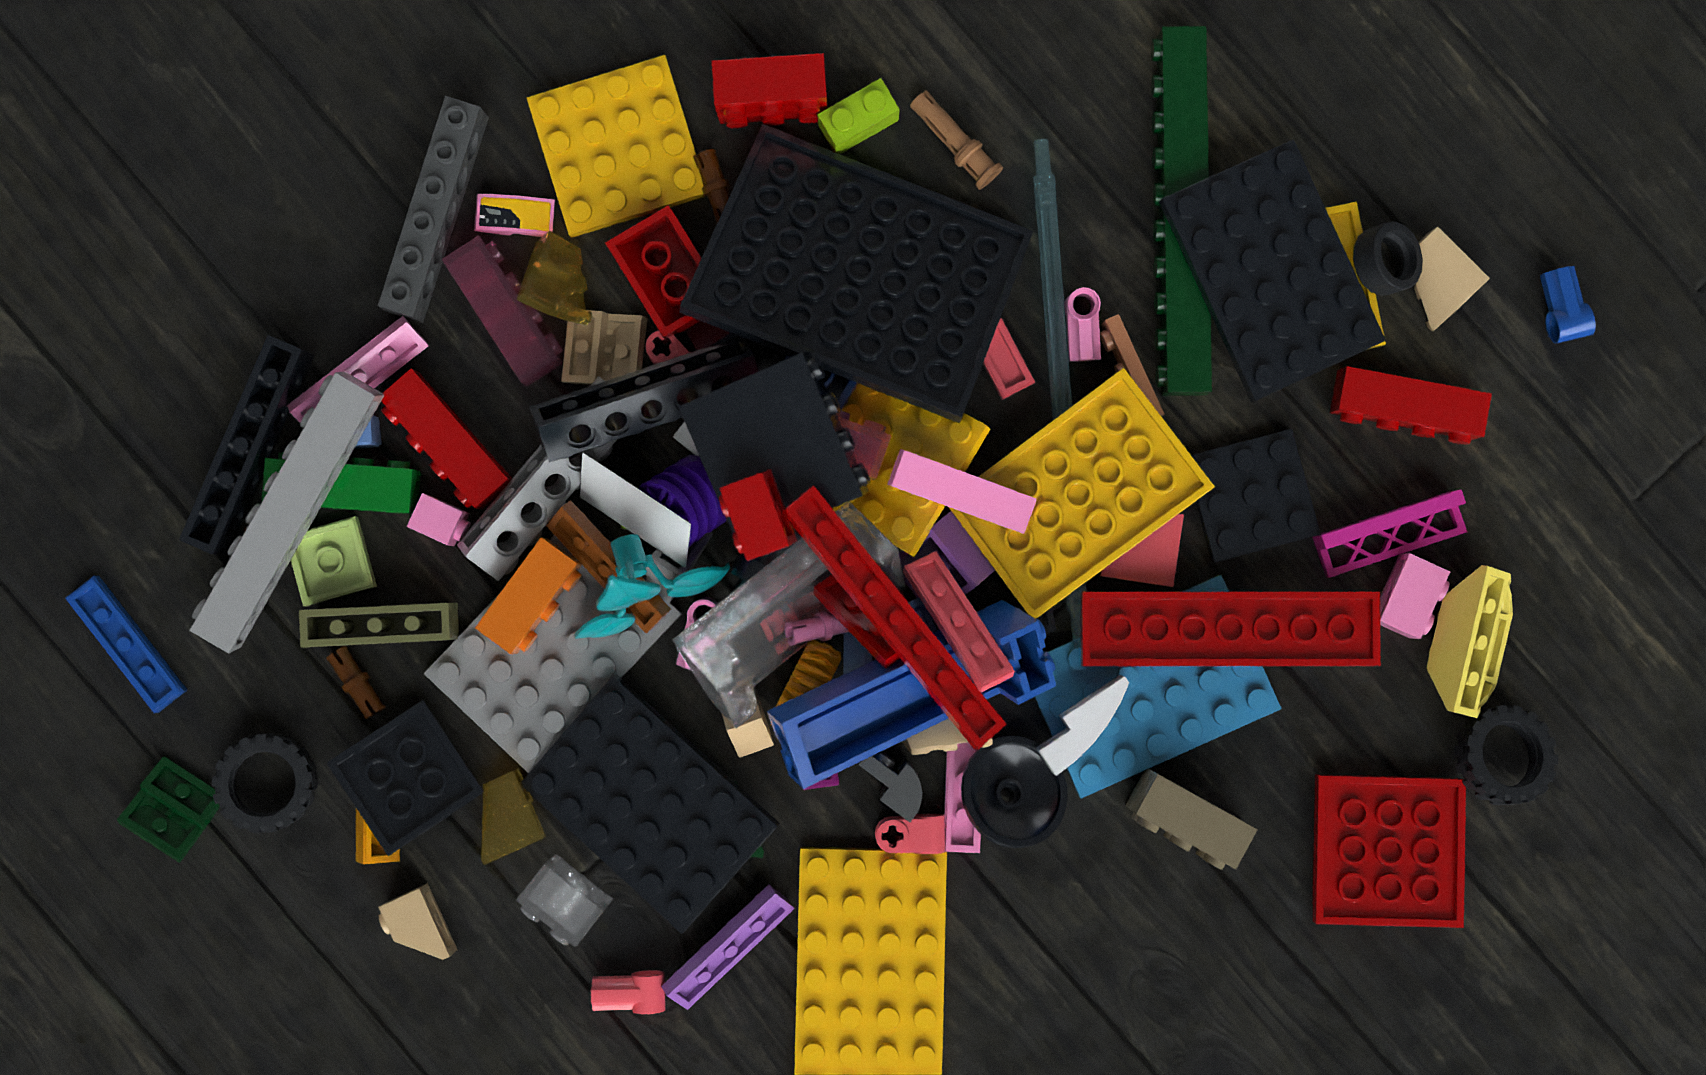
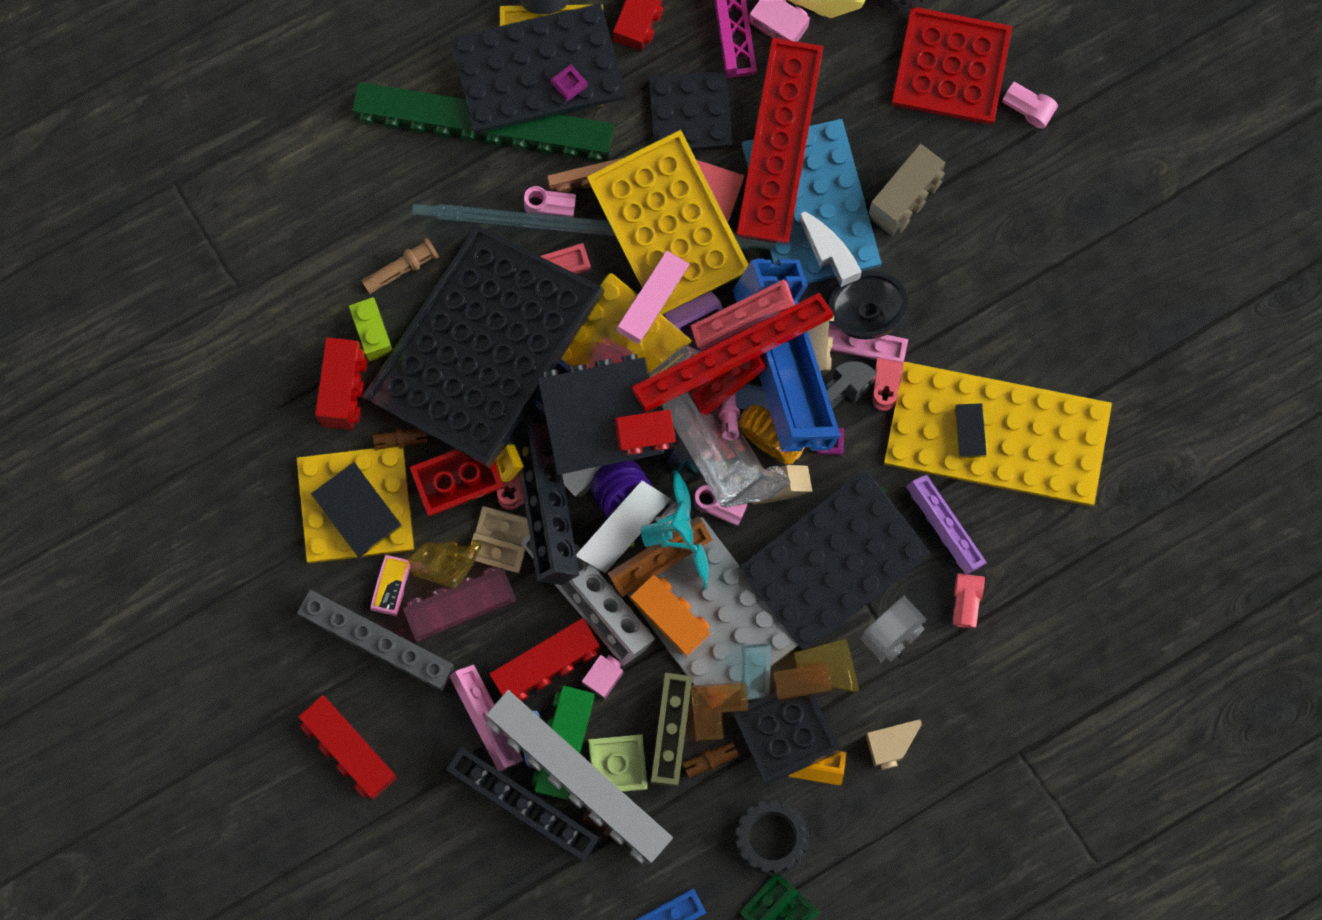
camera: 80 degrees left, 10 degrees down
none -> red brick [299,695,398,800]
none -> black tile [311,462,402,558]
none -> yellow tile [494,445,524,482]
none -> magenta tile [551,64,588,102]
none -> clear orange tile [691,682,748,741]
none -> clear light blue tile [741,643,771,700]
none -> clear orange tile [774,663,832,700]
none -> black tile [955,403,987,459]
none -> bright pink piece [1002,82,1058,129]

